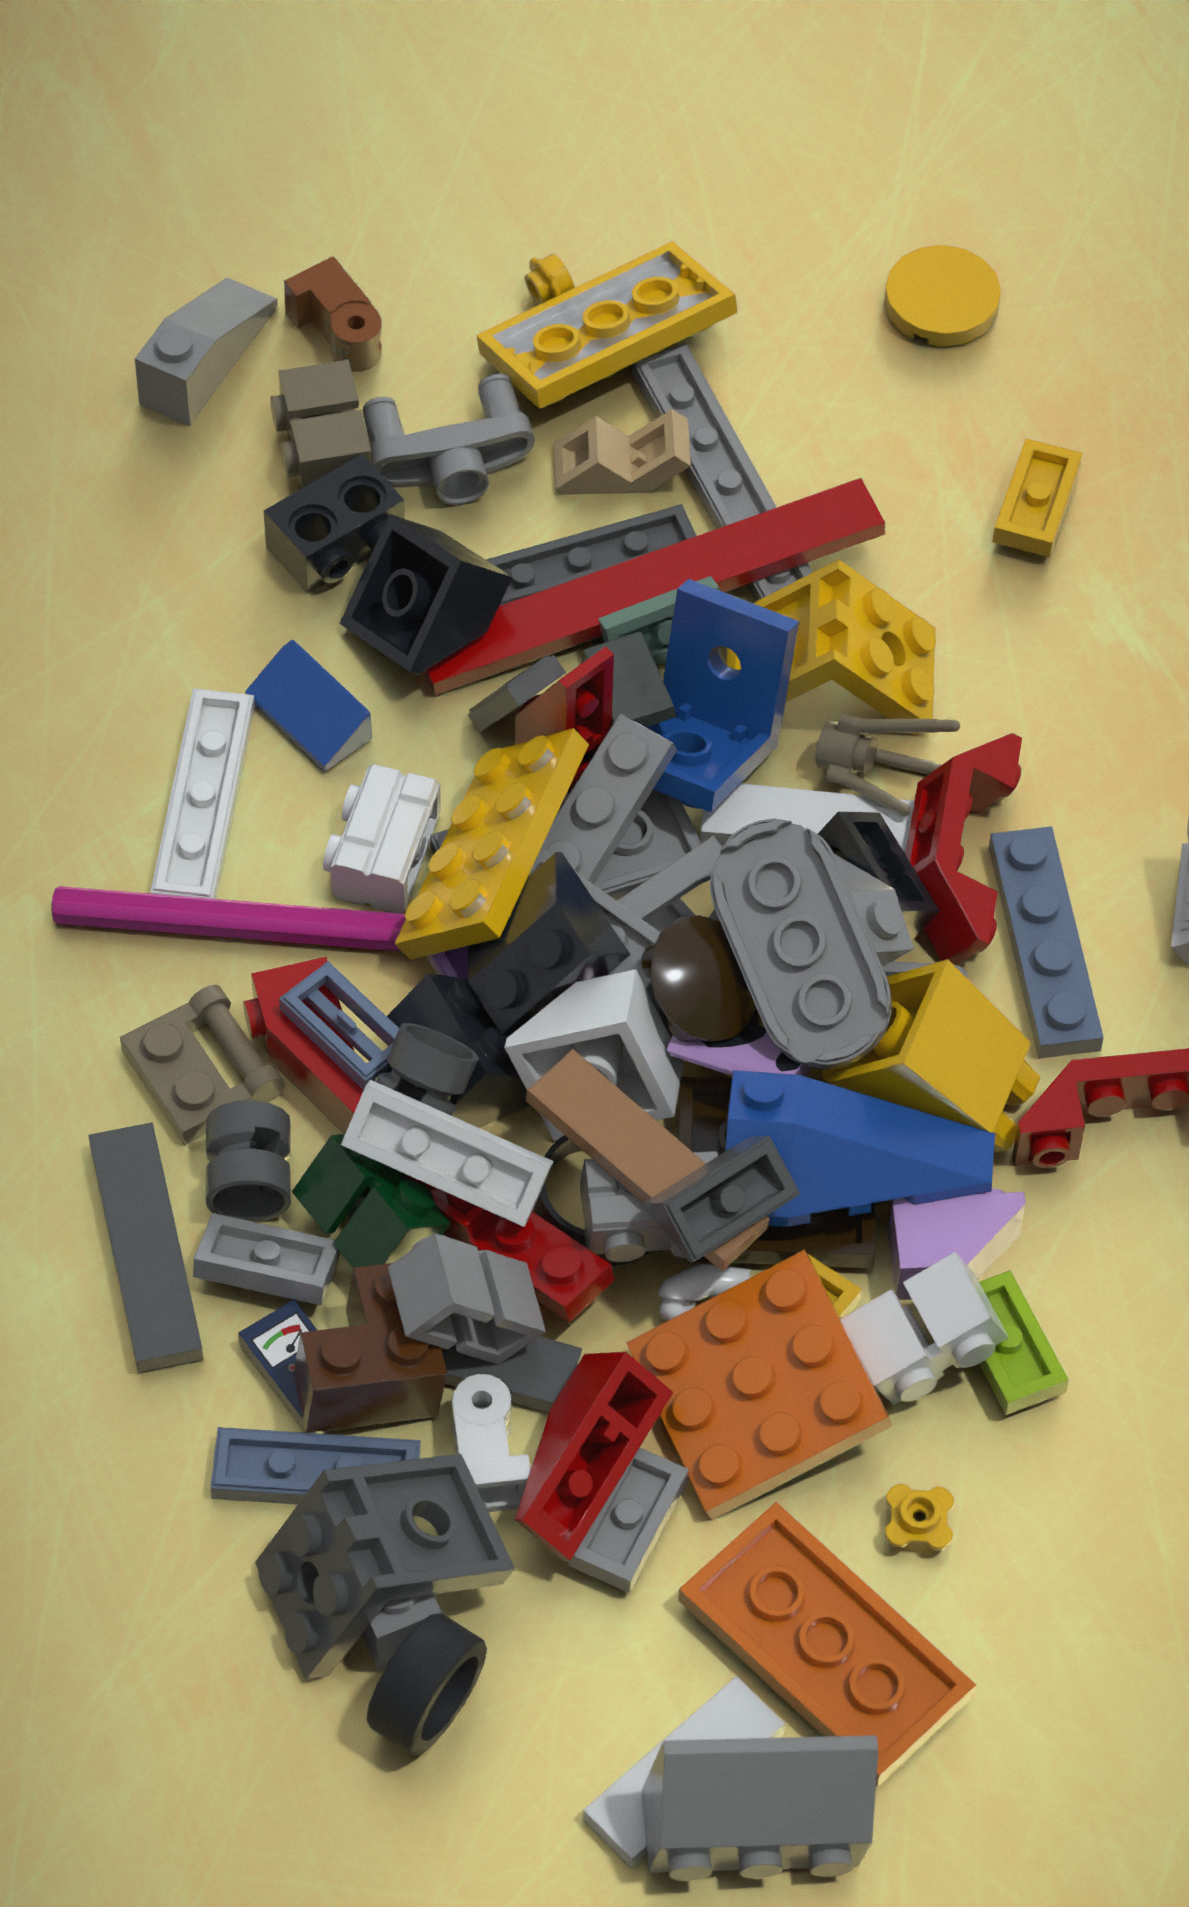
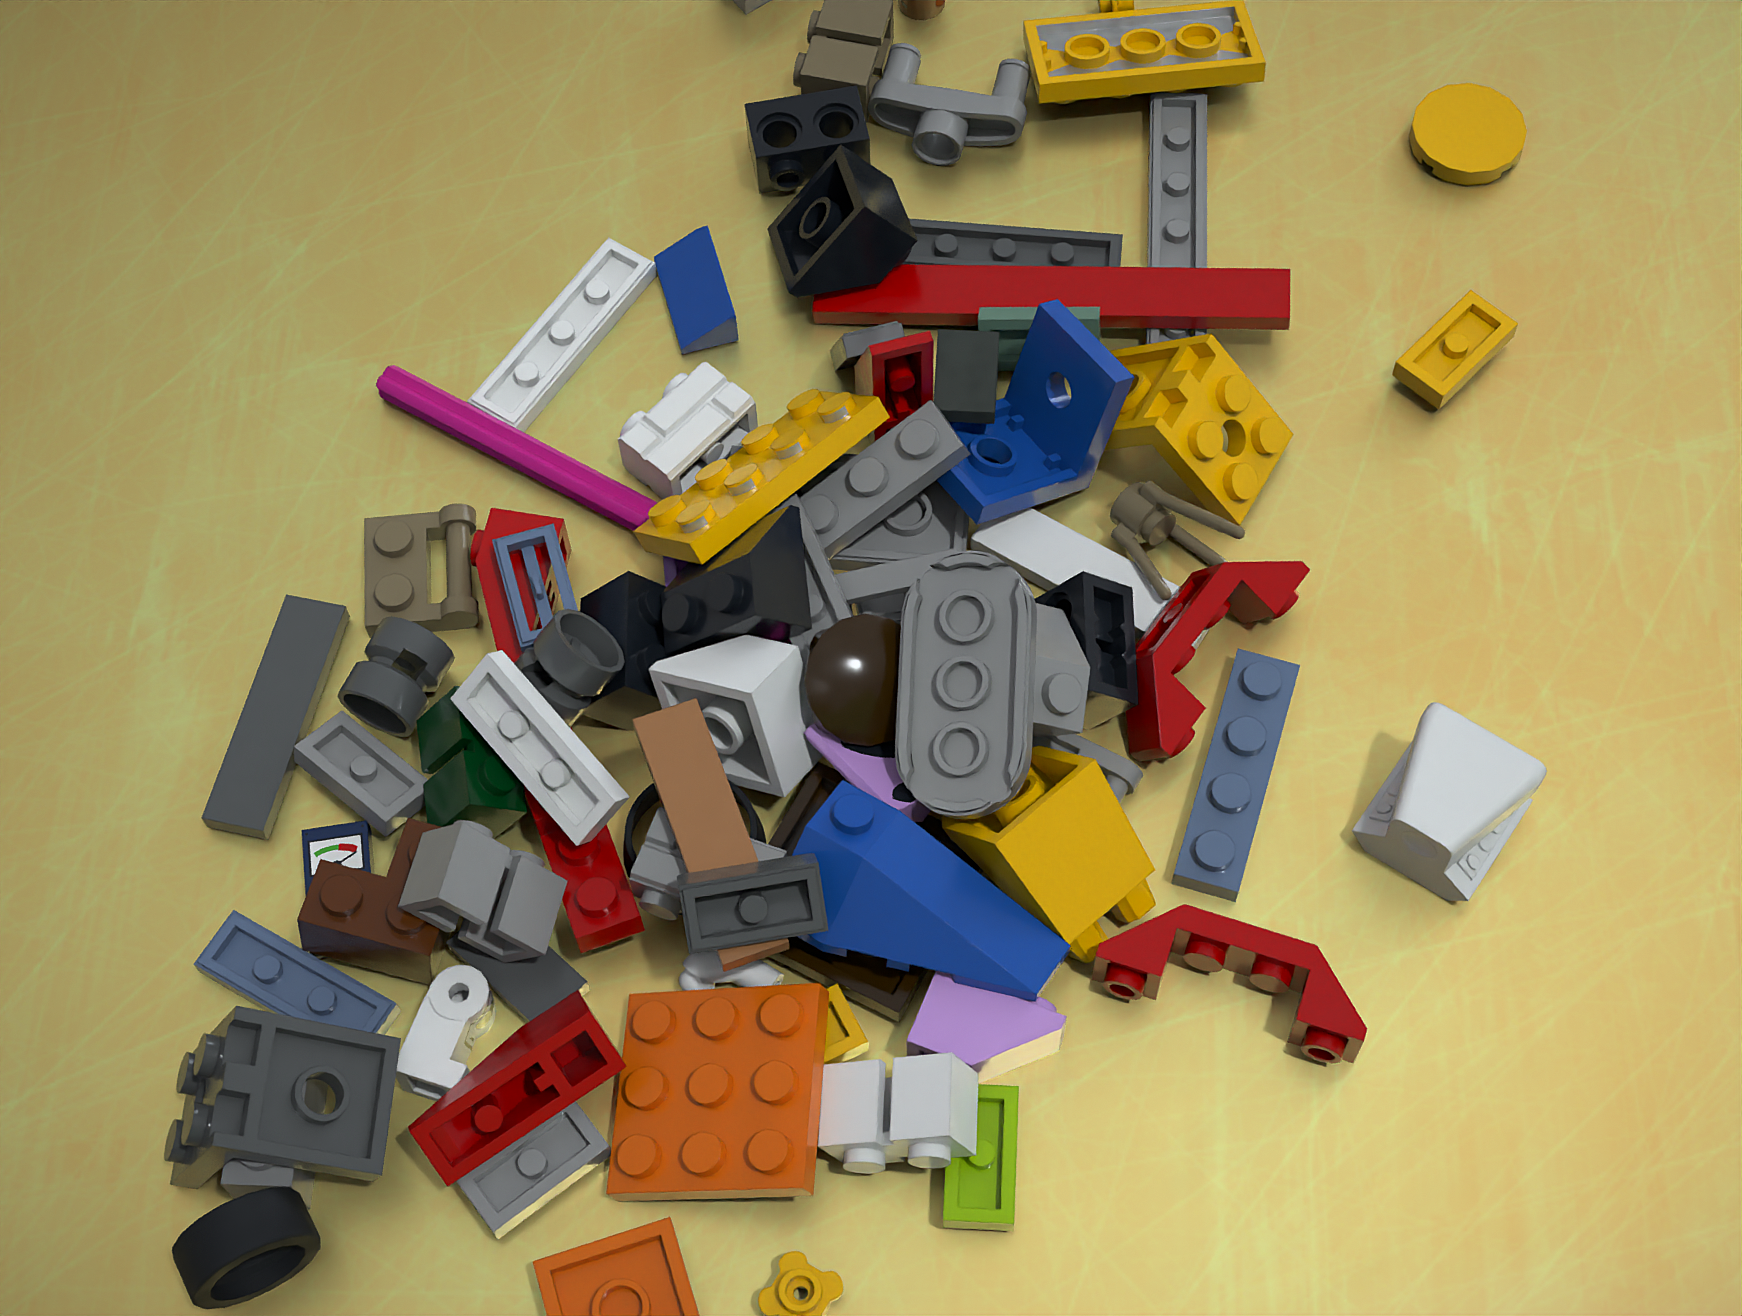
camera: 30 degrees right, 5 degrees up
tan slope [553,409,691,495] -> none

